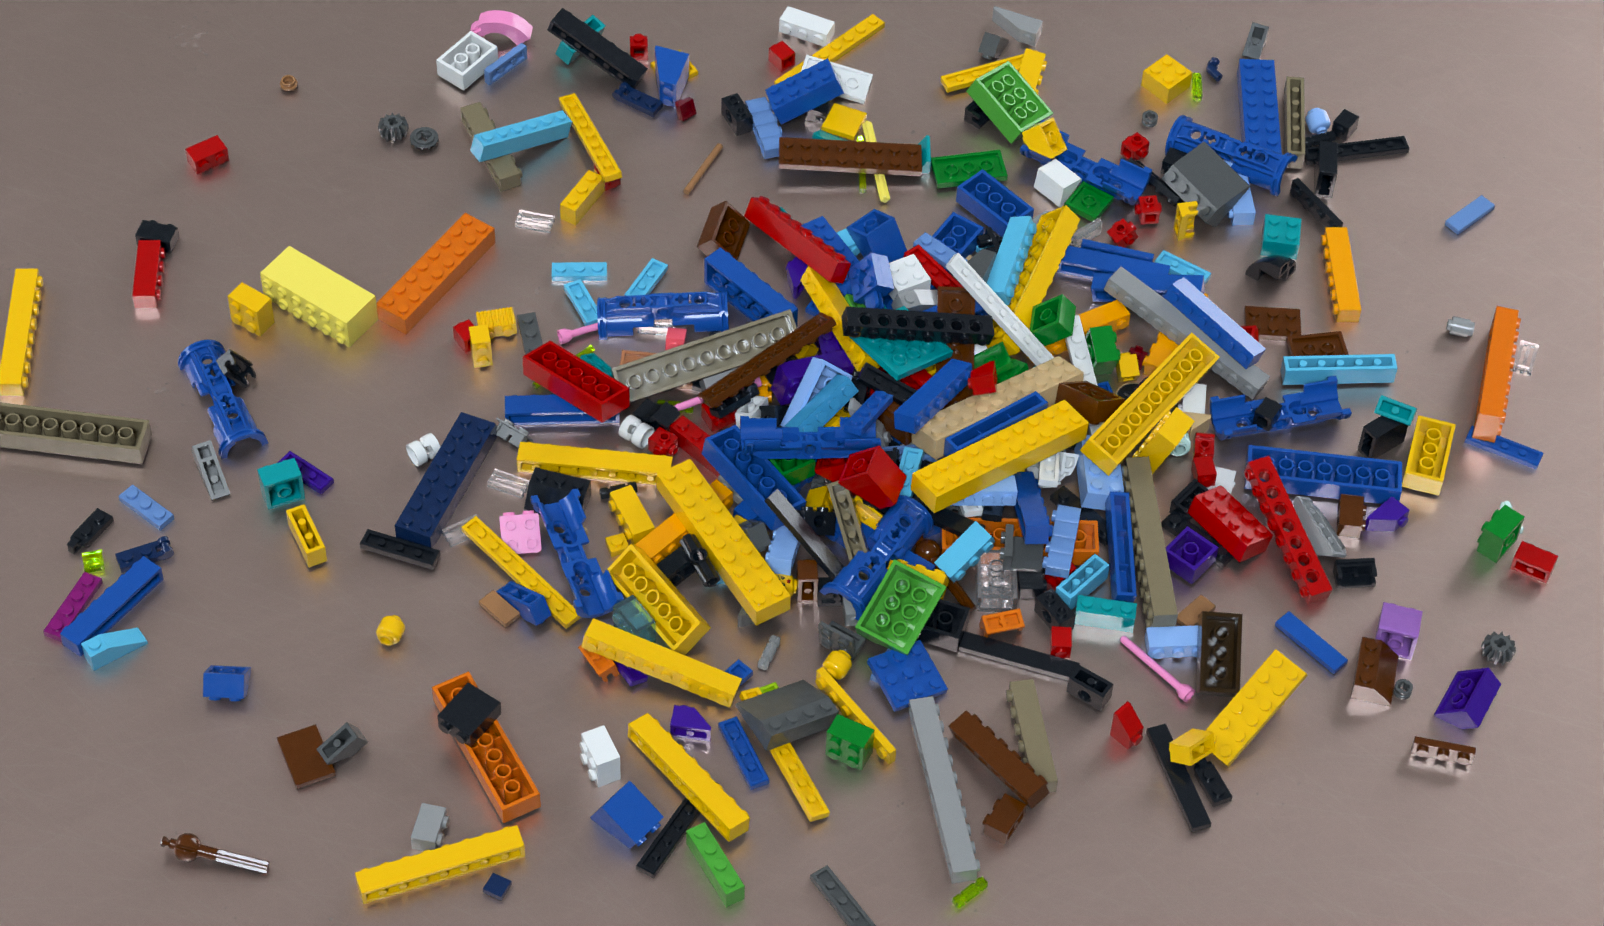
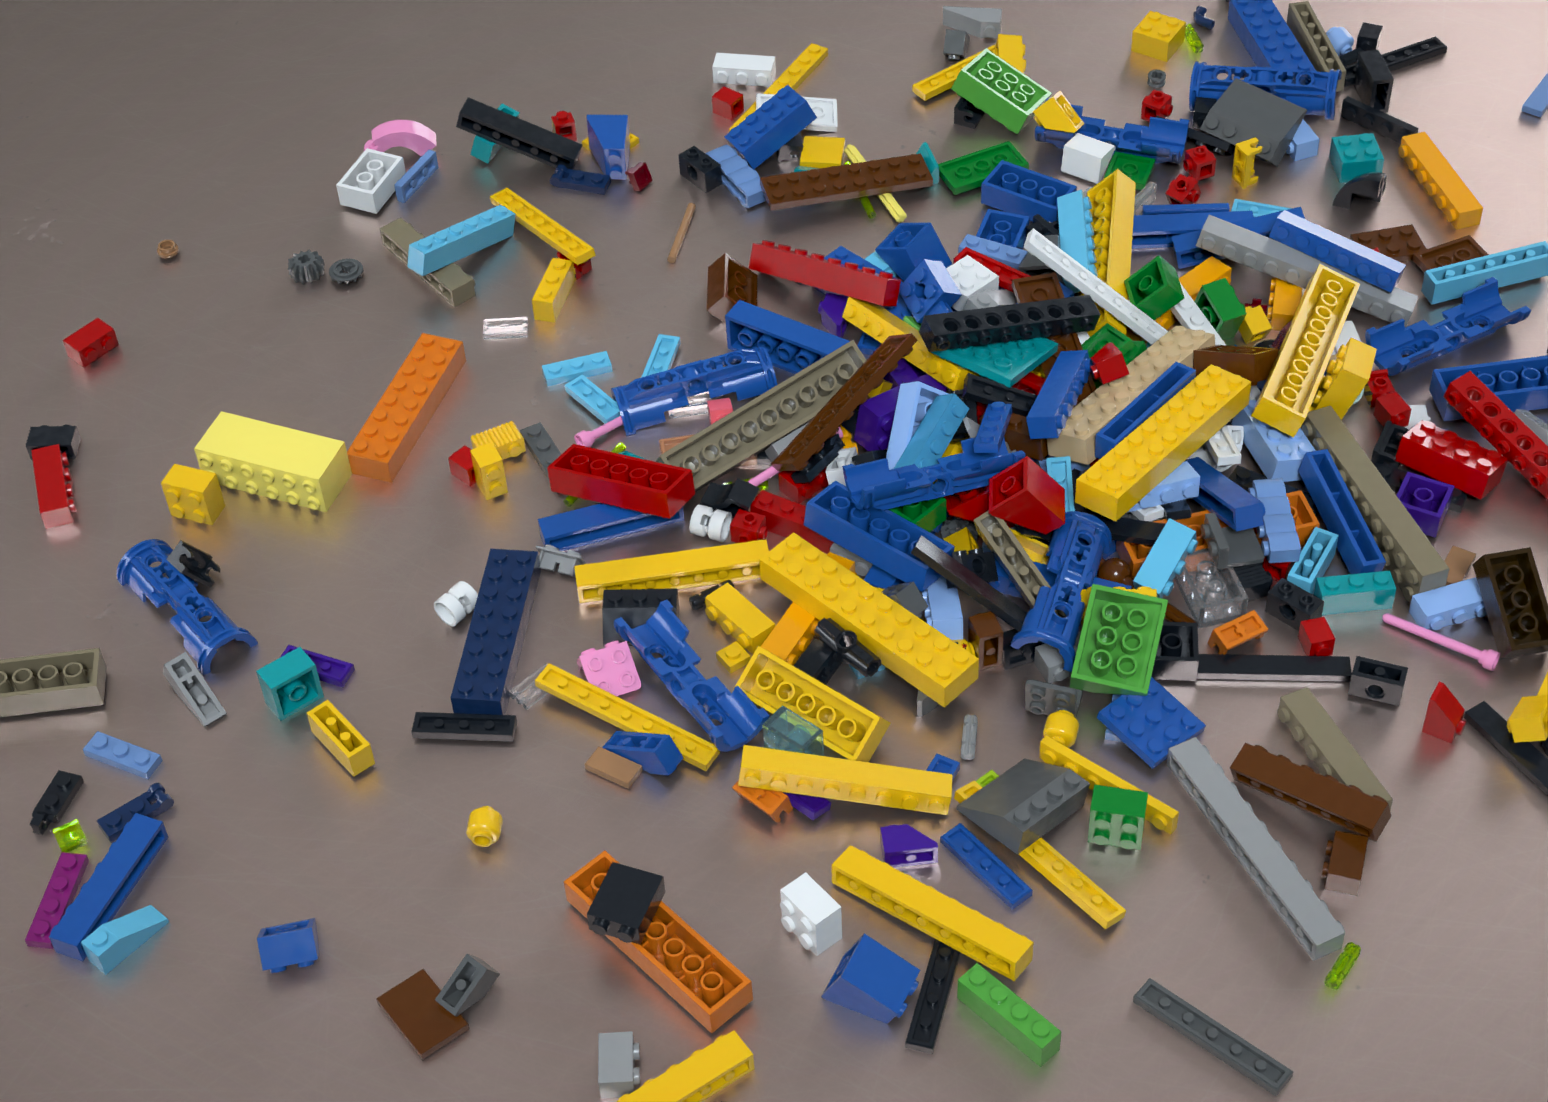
camera: 10 degrees left, 5 degrees down
clear tile [487,468,530,499] -> none
black brick [1253,397,1282,431] -> none

